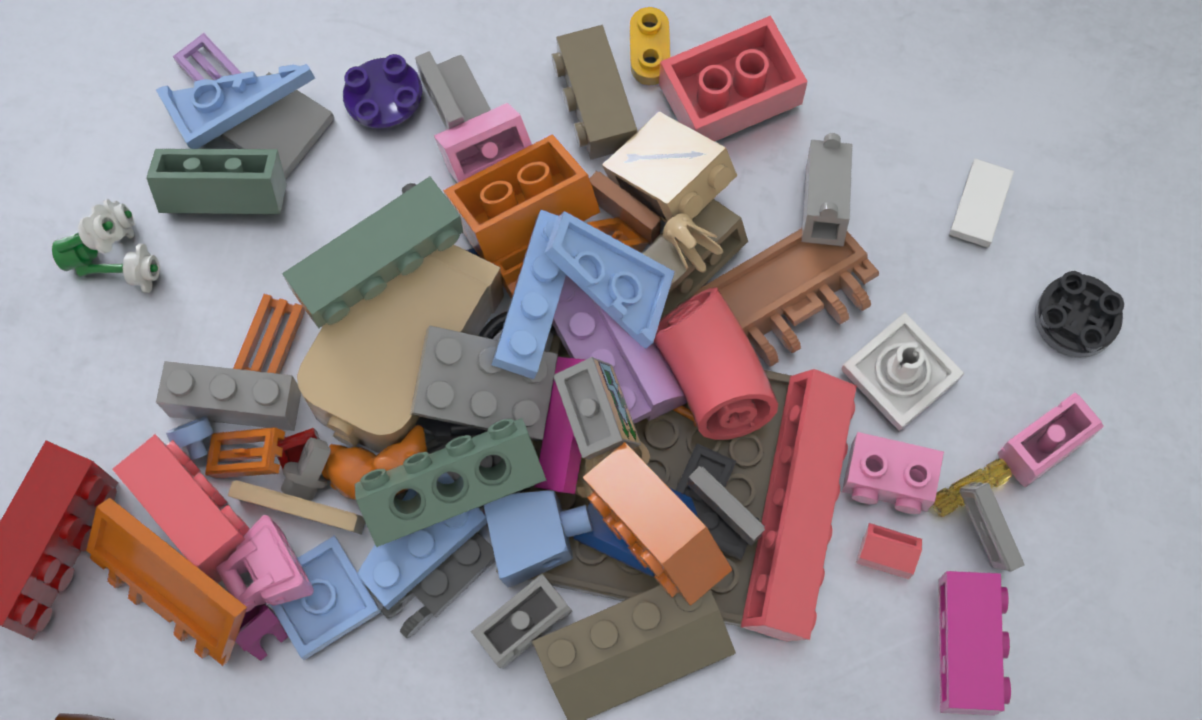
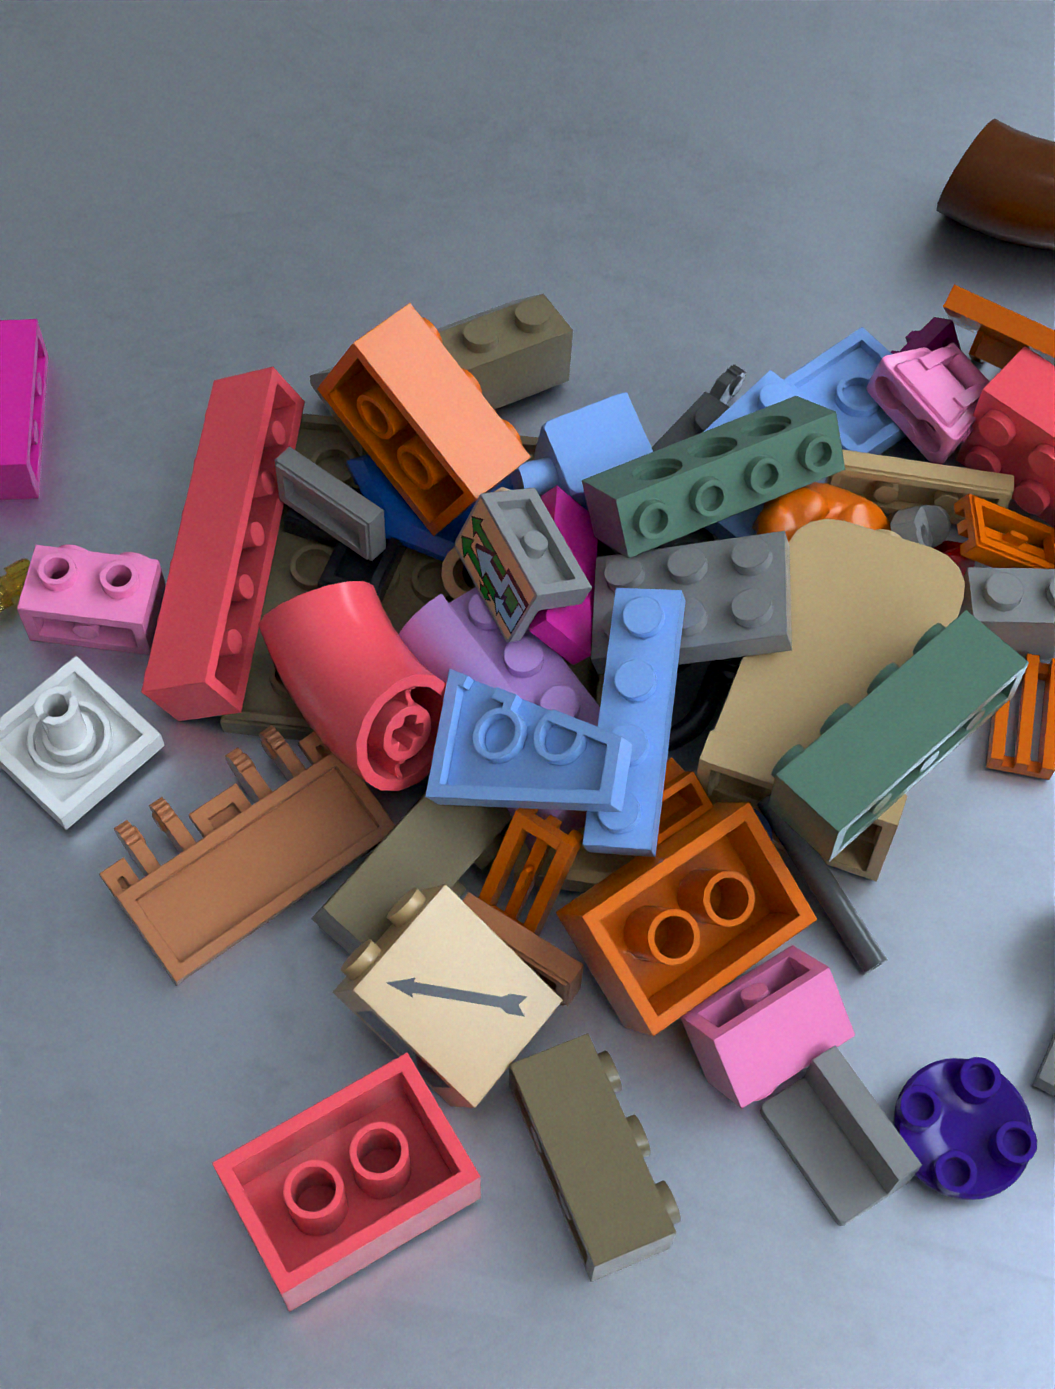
camera: 170 degrees right, 10 degrees down
light grey brick [471,574,573,668] -> none
yellow plate [630,7,670,85] -> none
tan piece [663,213,723,273] -> none
light grey brick [802,133,852,246] -> none
coral piece [856,523,922,579] -> none

